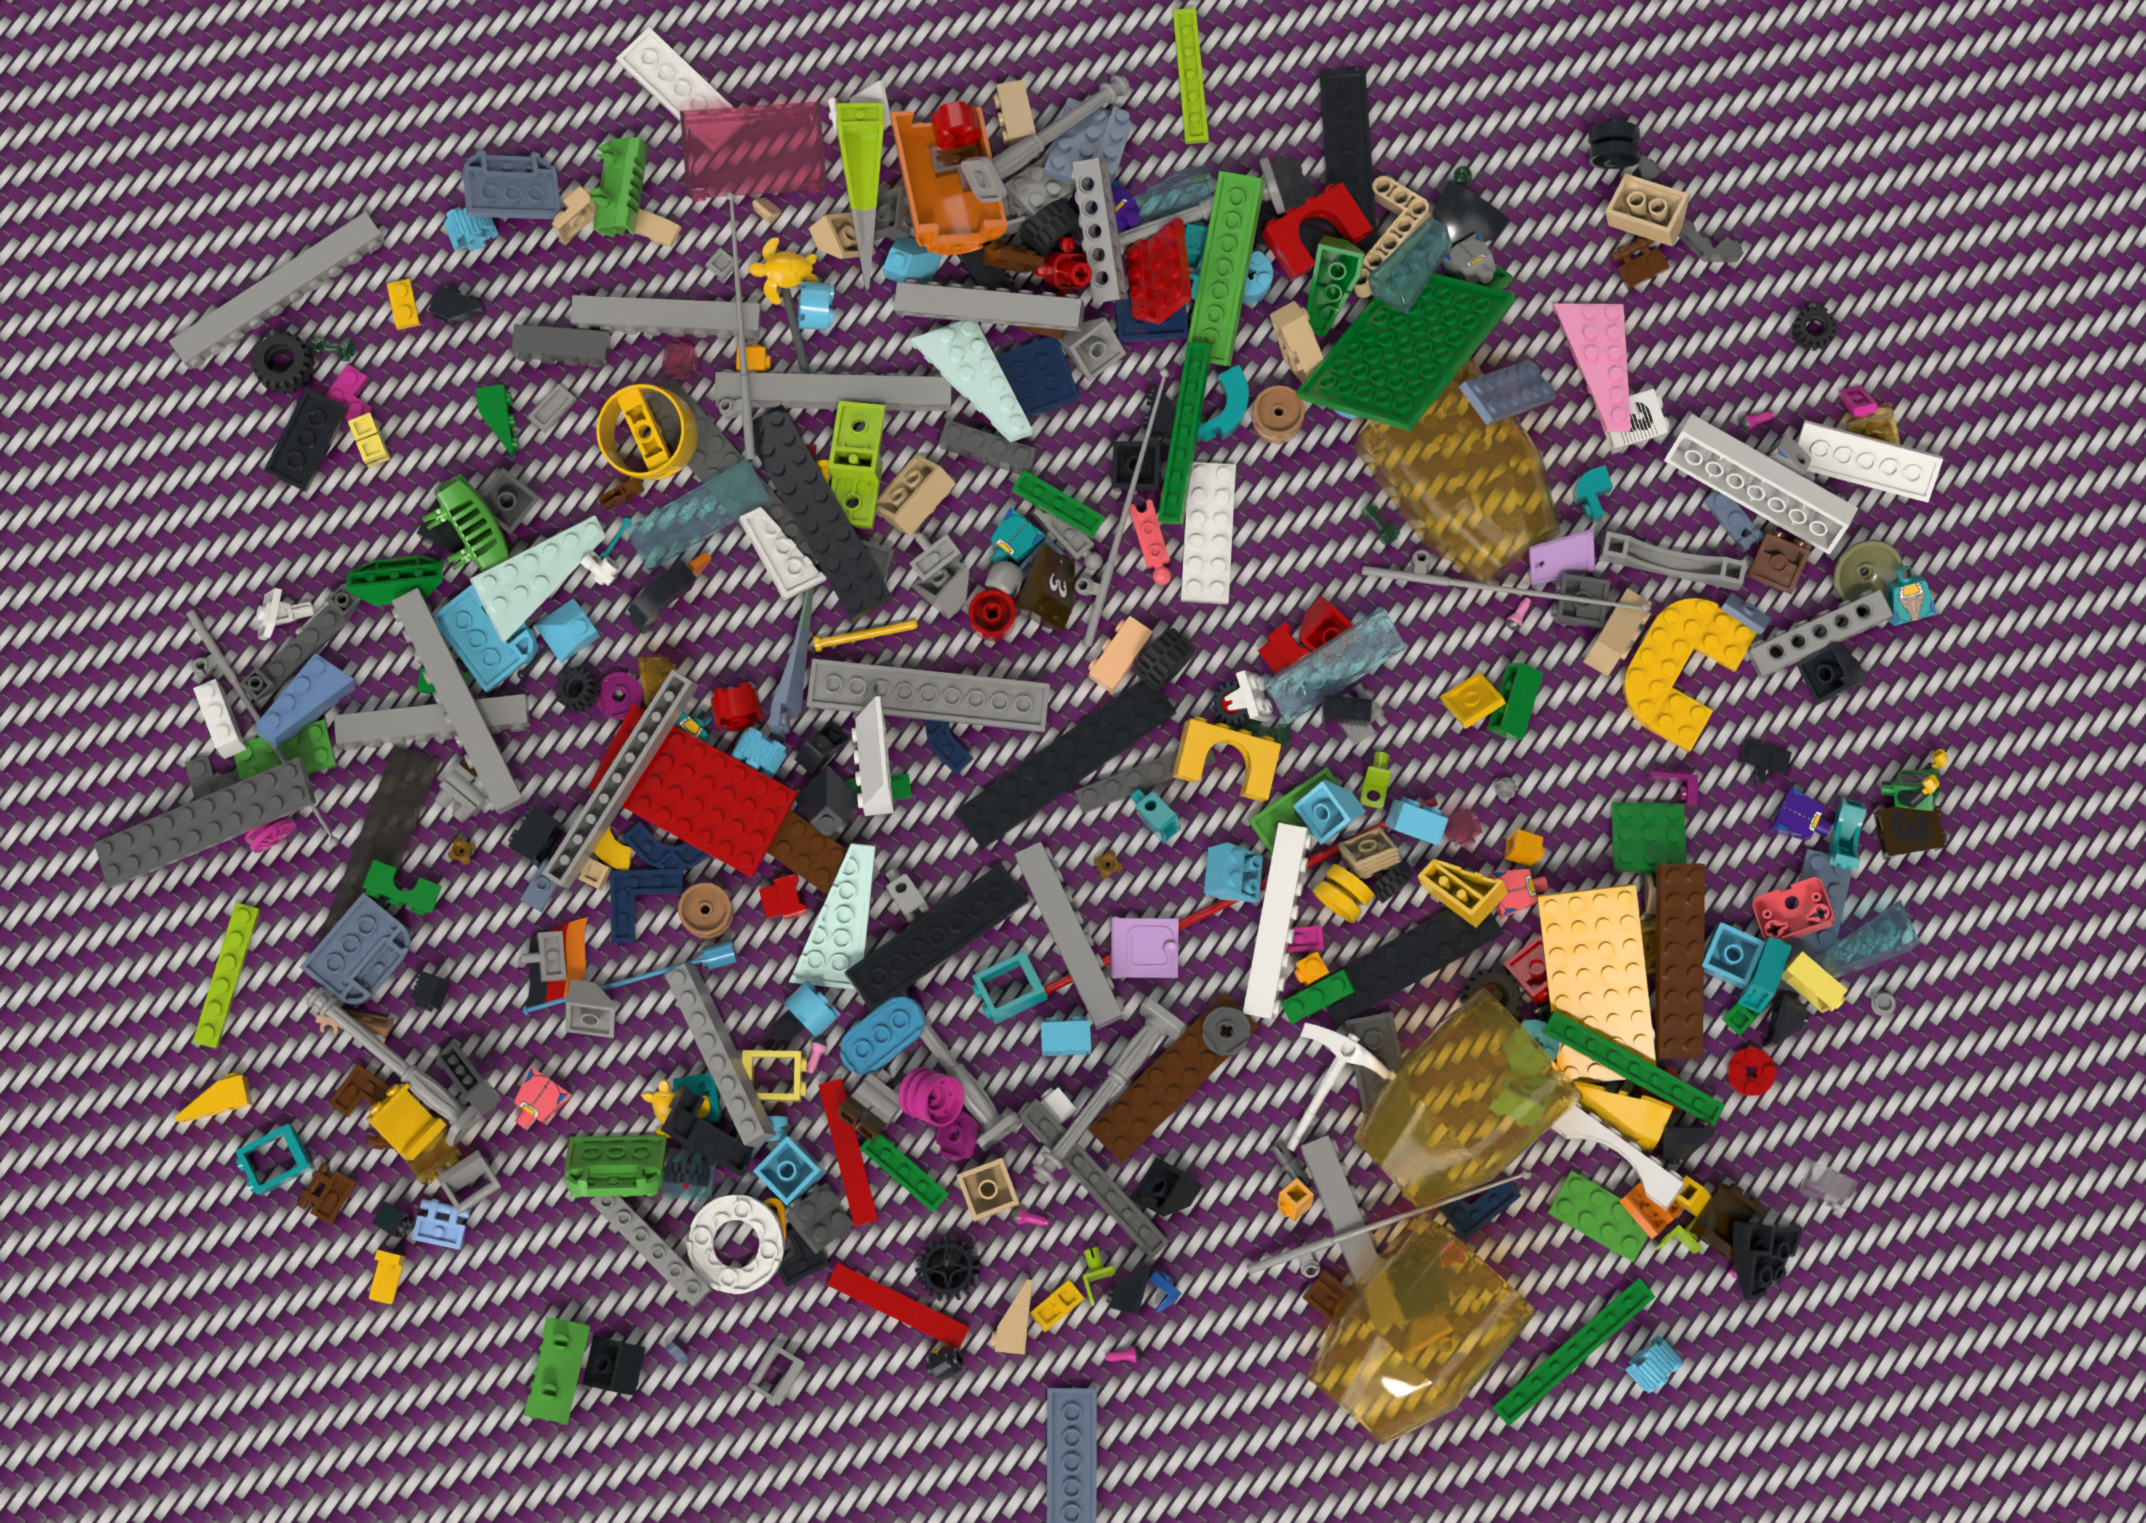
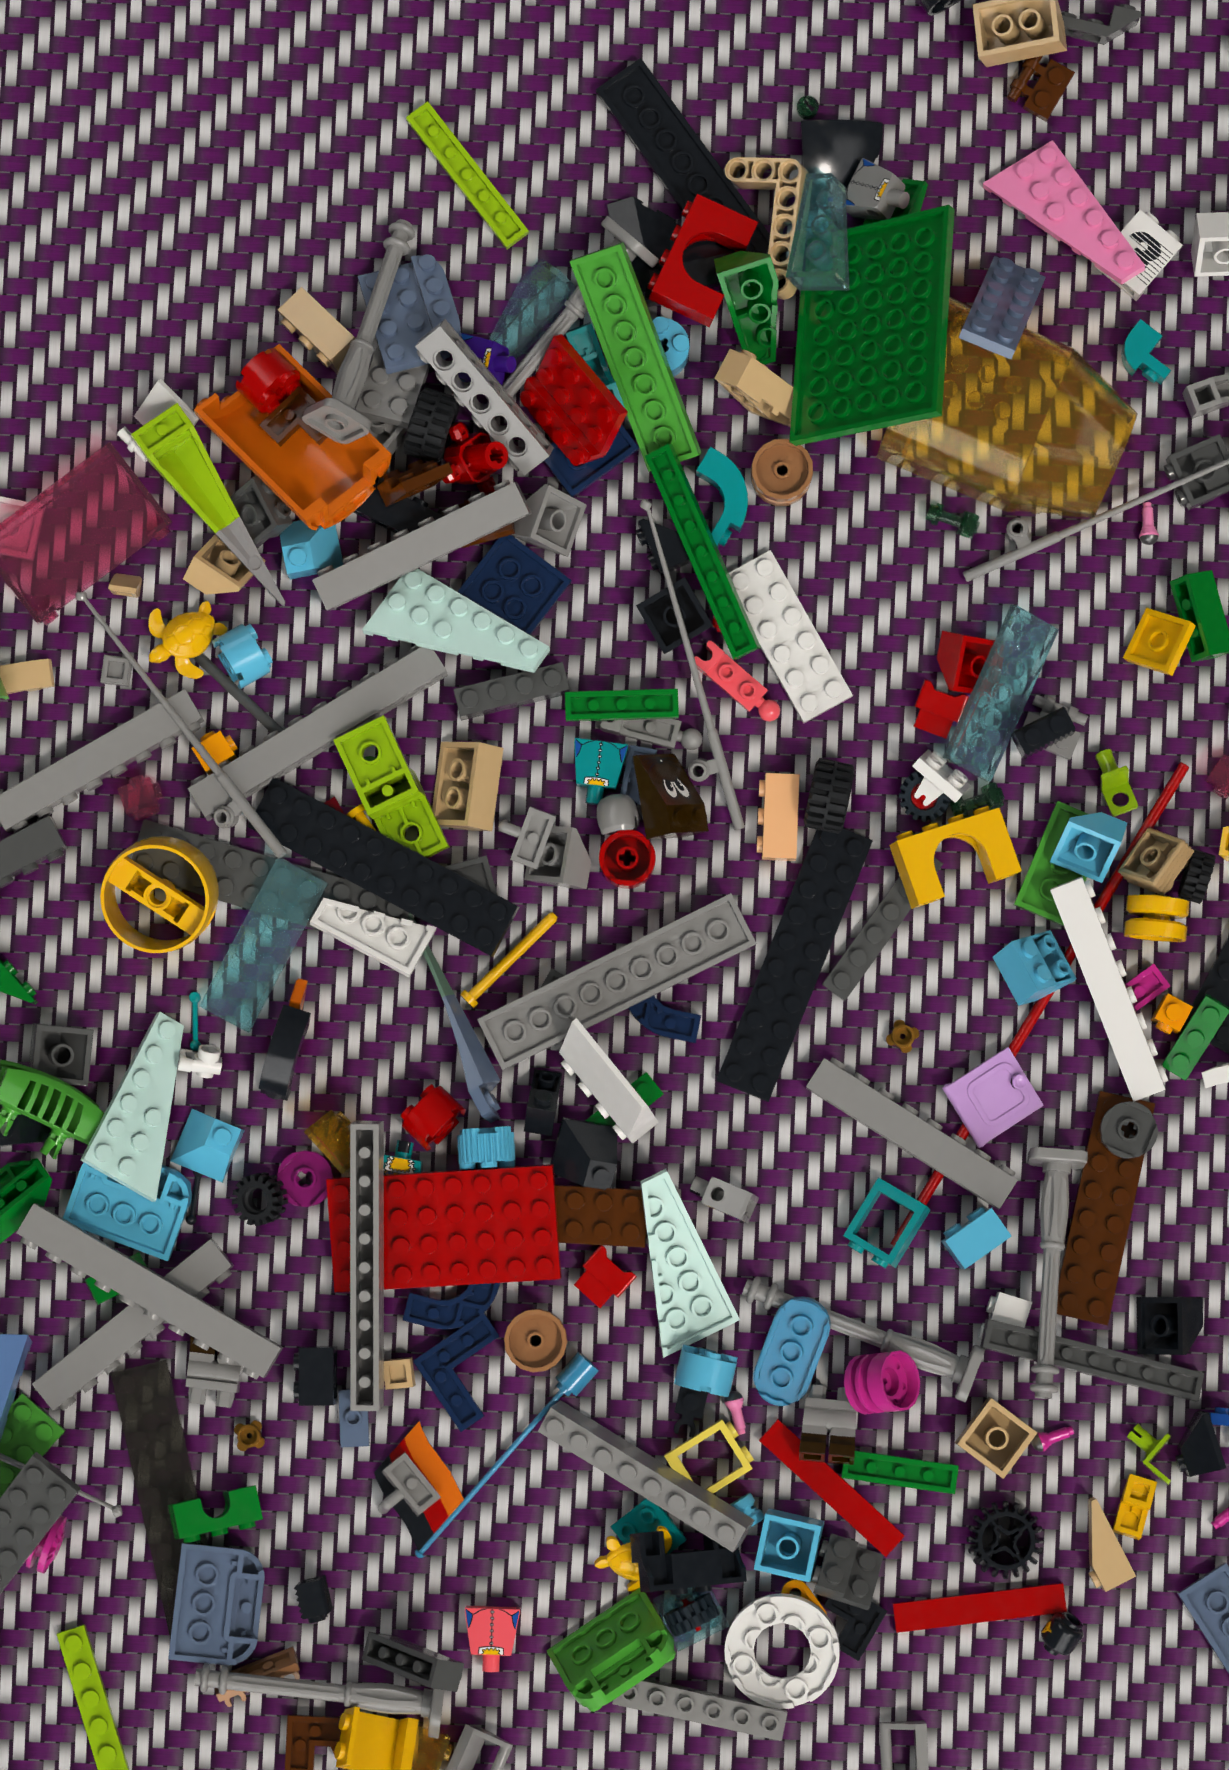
camera: 30 degrees left, 5 degrees up
light grey tile [527,383,577,434] -> none
light grey slope [566,979,615,1038] -> none
yellow tile [594,824,632,871] -> none
reddish brown piece [598,478,645,511] -> none
black plate [844,863,1029,1012] -> none
magenta plate [936,1111,981,1161] -> none
teal torso [1131,788,1181,845] -> none
medium azure brick [1384,797,1449,846] -> none
lavender container [1529,529,1595,587] -> none

